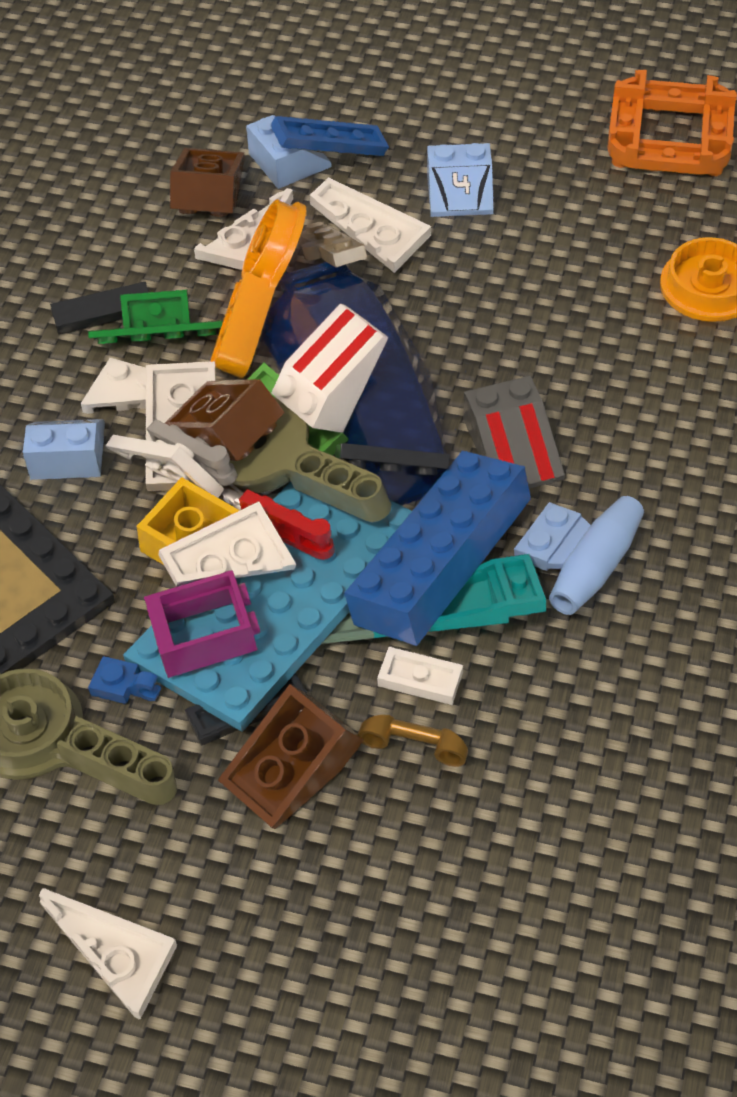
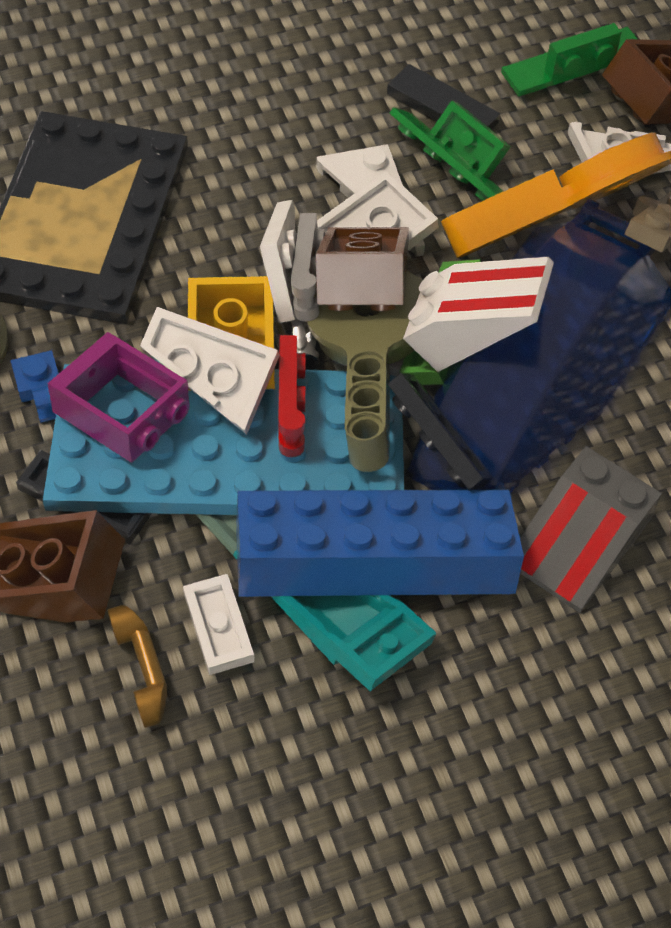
camera: 50 degrees right, 5 degrees up
light blue slope [23,419,105,480] -> none
light blue plate [514,496,644,615] -> none
none -> green bracket [501,23,637,97]

